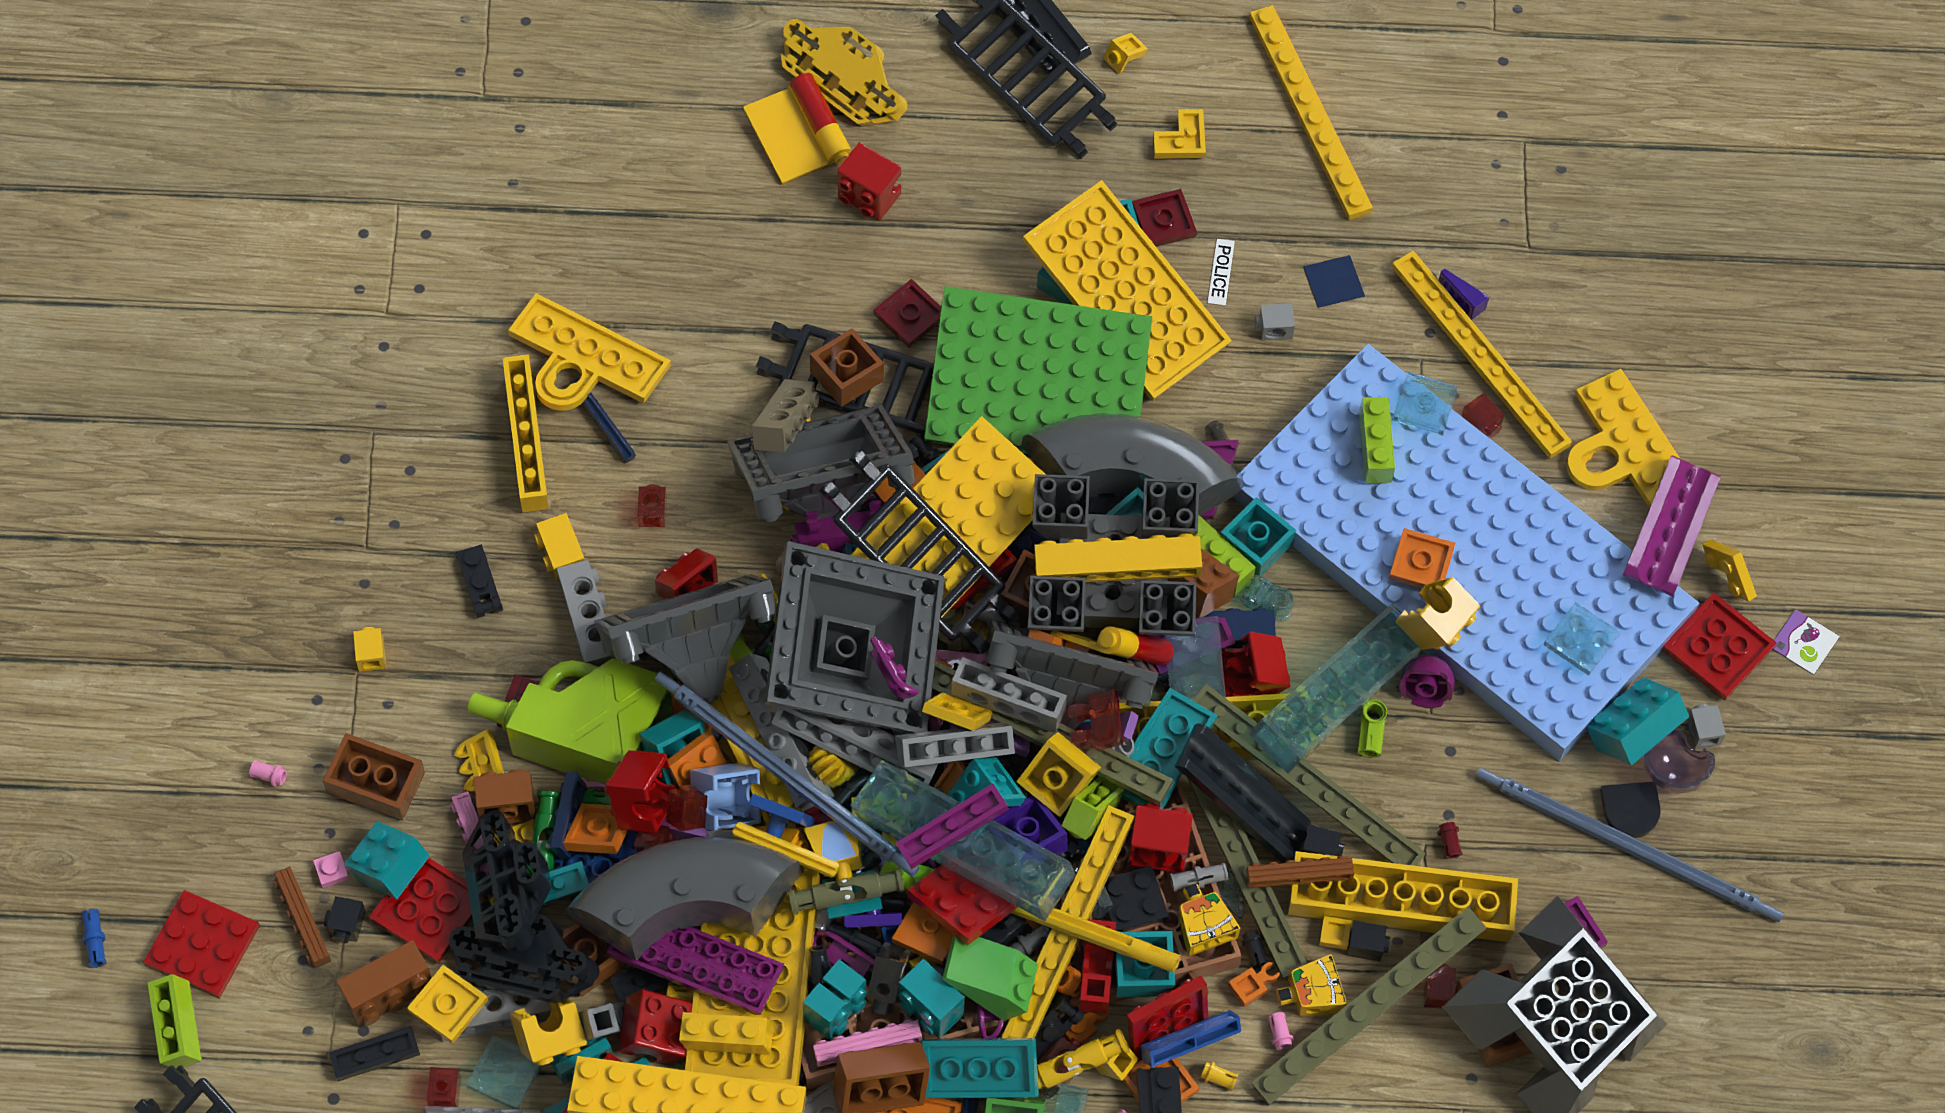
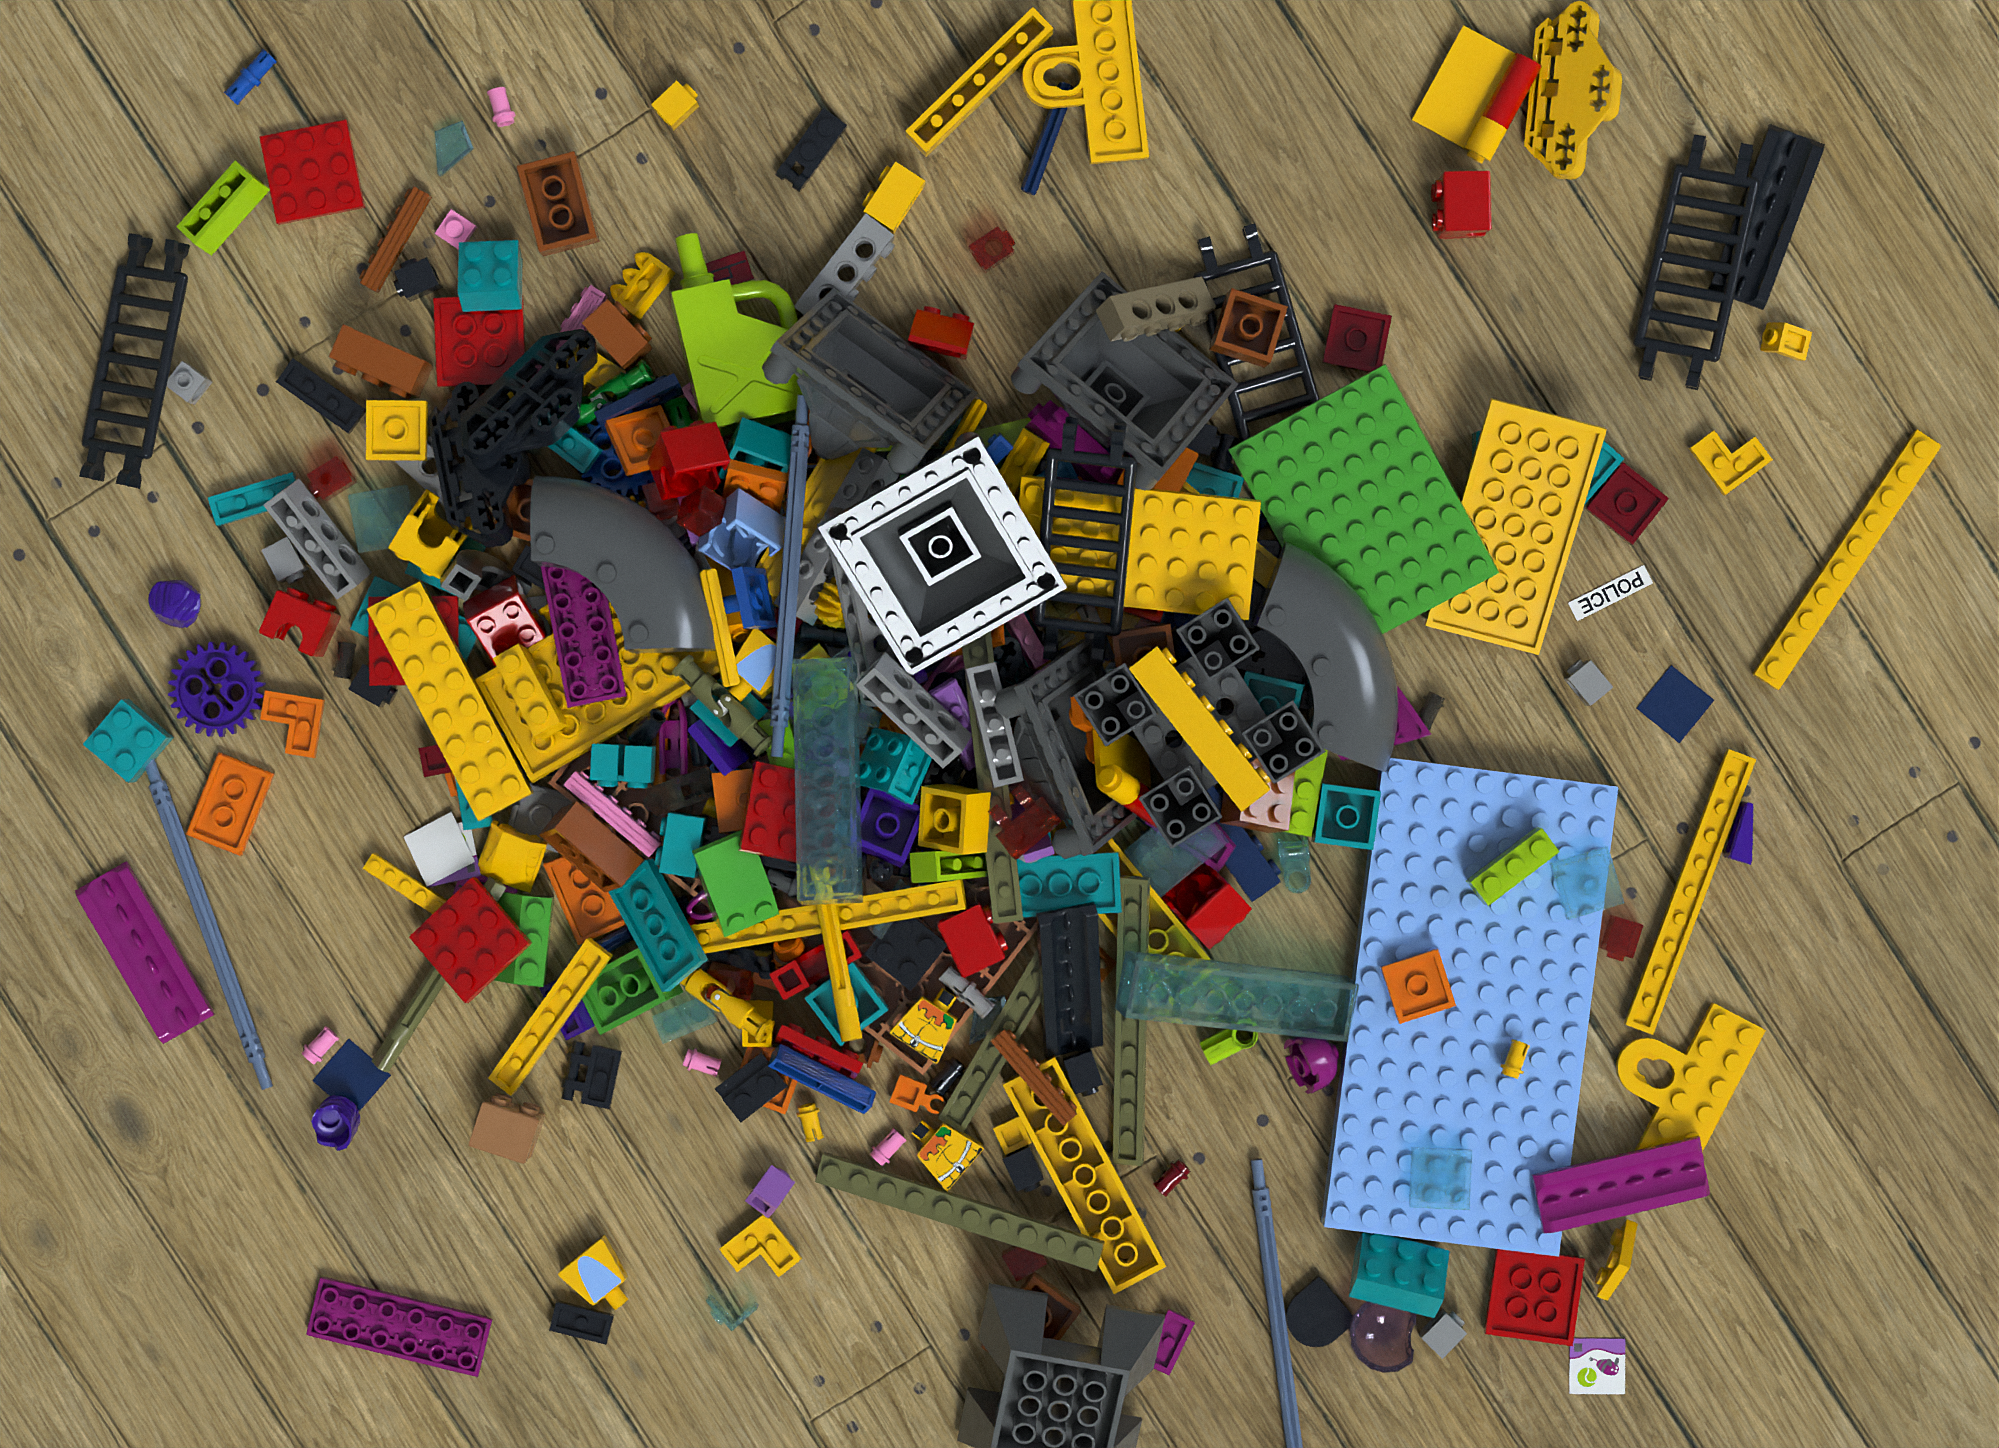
camera: 60 degrees right, 25 degrees up
magenta piece [870,636,919,699] -> none
magenta plate [896,784,1009,869] -> none
yellow tile [922,692,993,731] -> none
yellow piece [1396,577,1480,650] -> none
none -> clear light blue piece [435,121,474,177]
none -> yellow pin [1500,1039,1530,1079]

